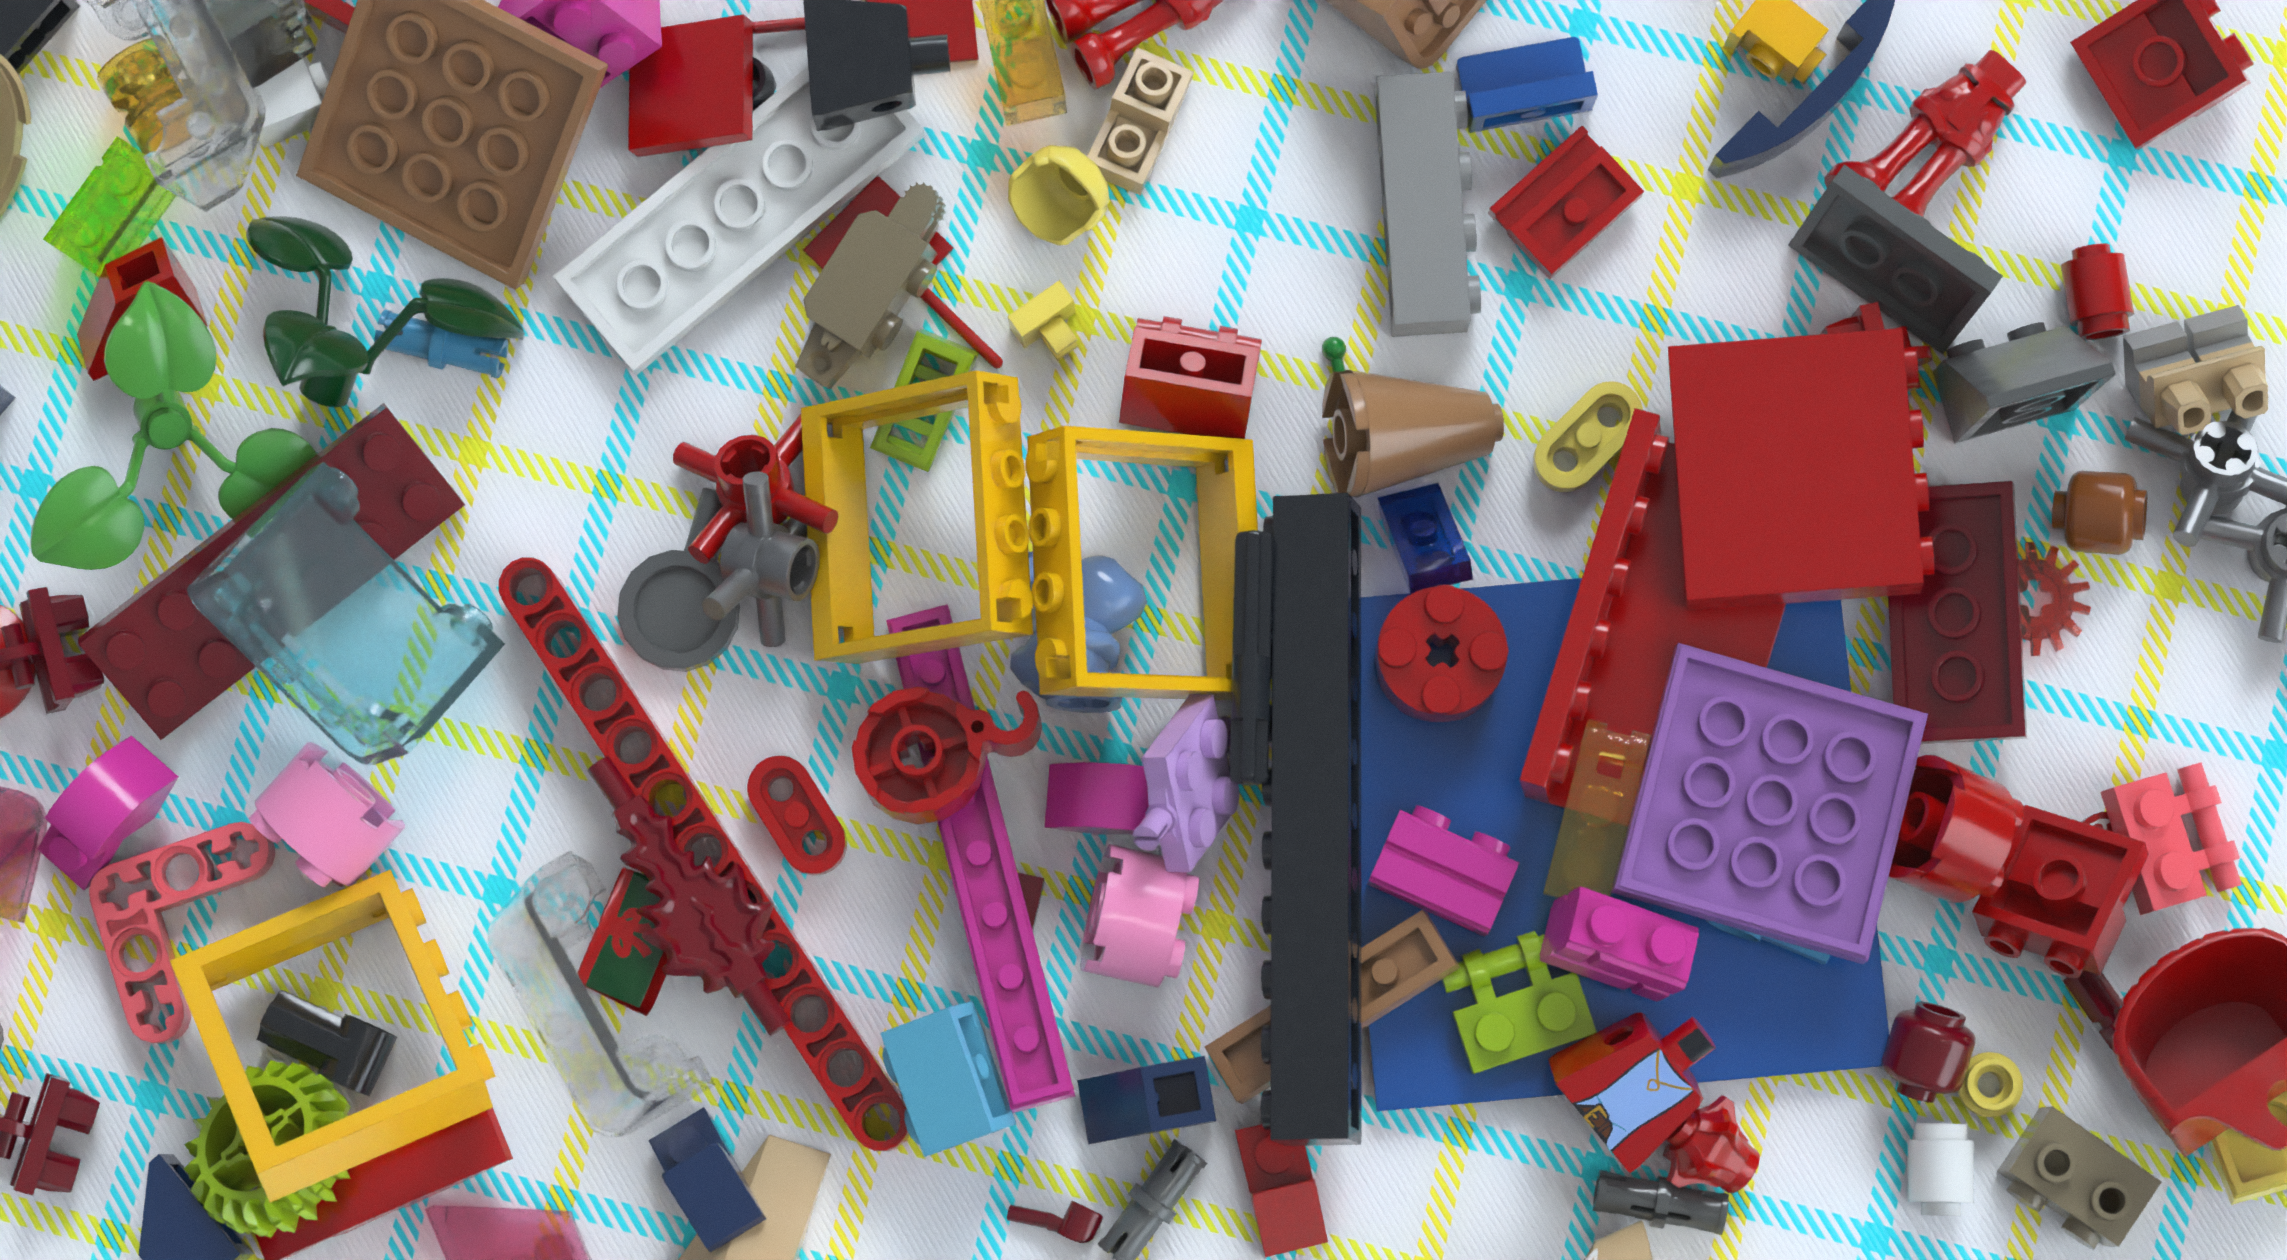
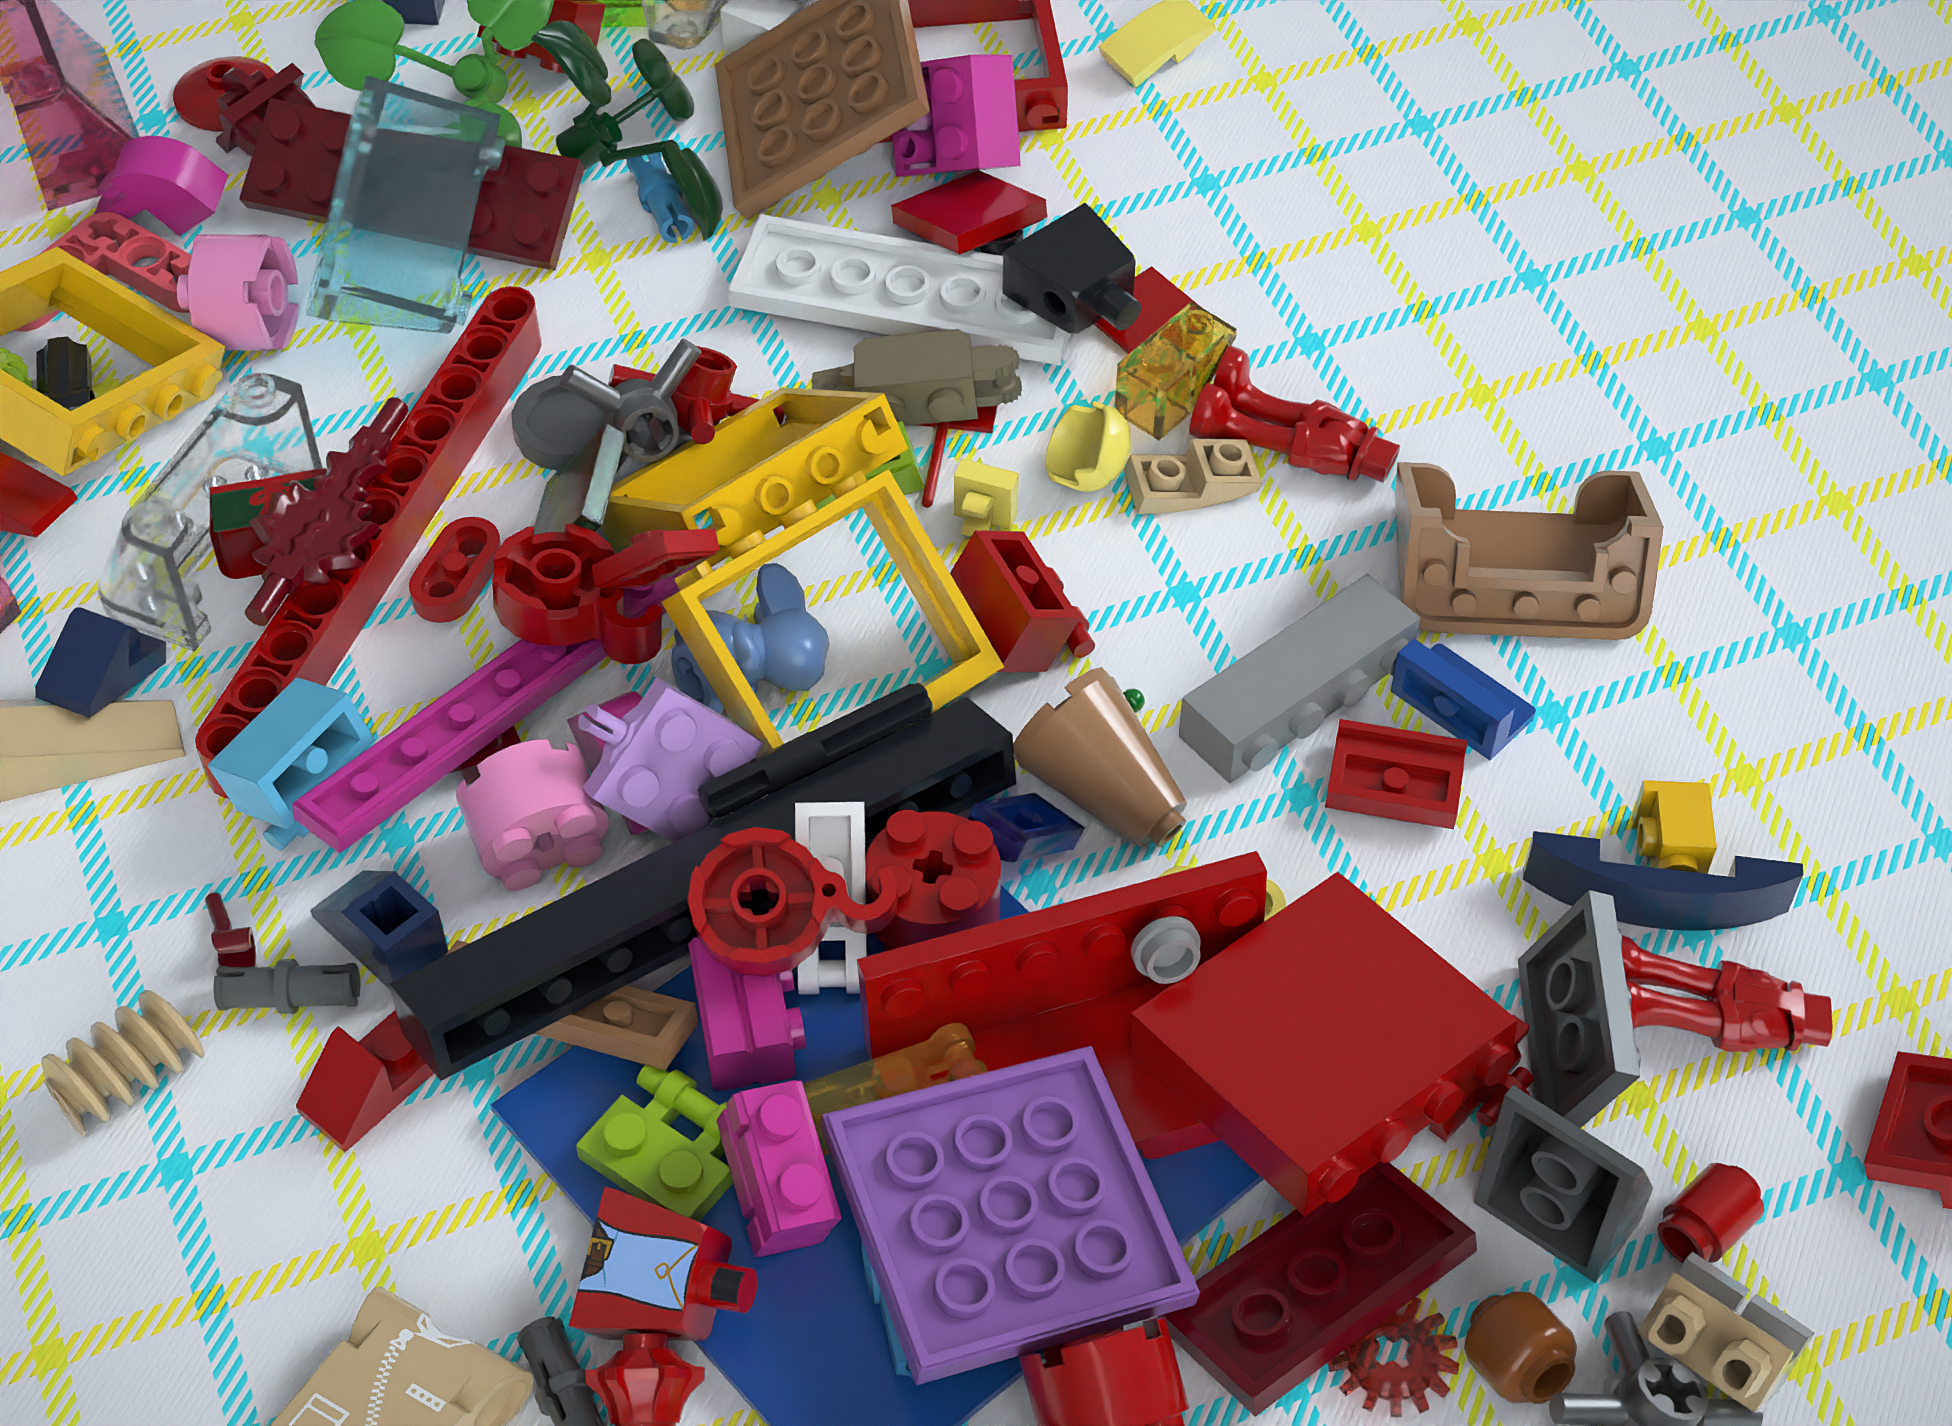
camera: 50 degrees right, 30 degrees down
none -> tile [534,423,625,535]
none -> red plate [591,529,720,590]
none -> red piece [687,827,899,977]
none -> white plate [795,802,867,995]
none -> light grey plate [1131,917,1201,984]

